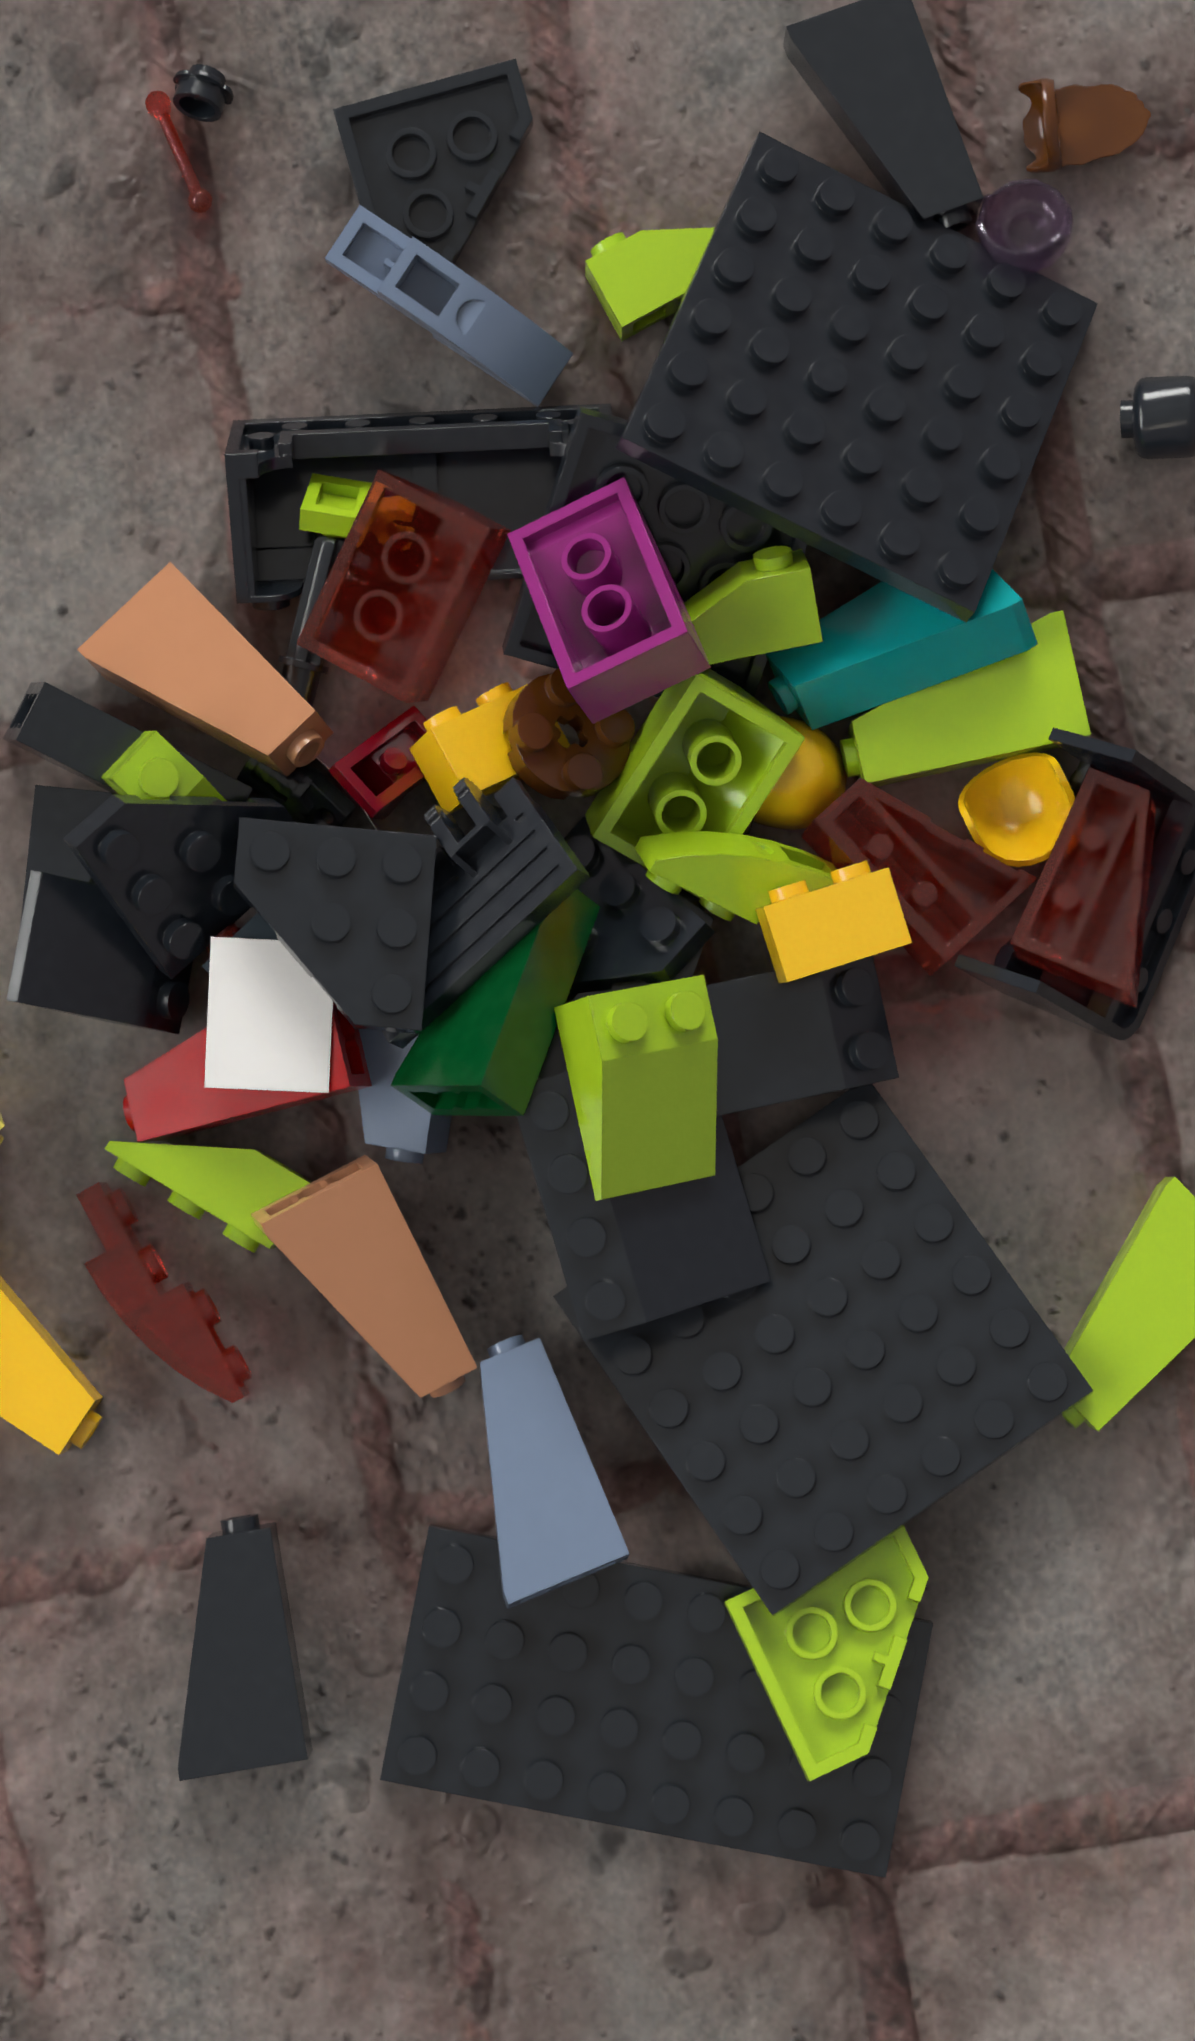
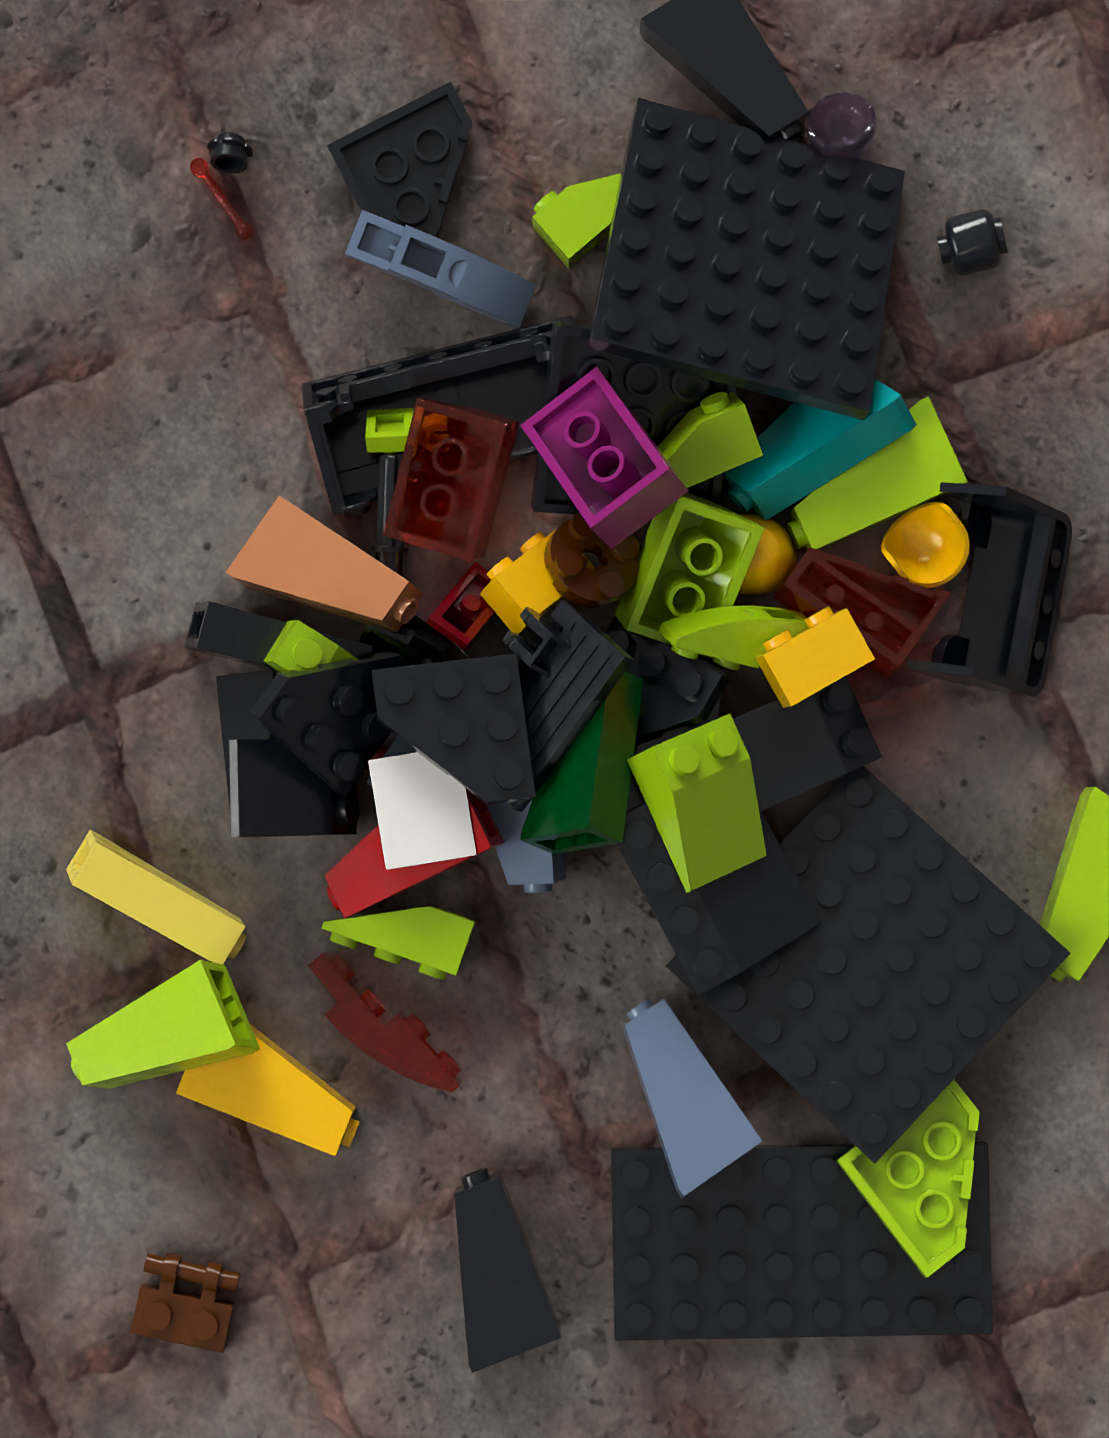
camera: 15 degrees left, 0 degrees up
nougat slope [251,1155,477,1398] -> none
clear red wedge [1010,767,1156,1008] -> none
reddish brown piece [1018,78,1151,173] -> none

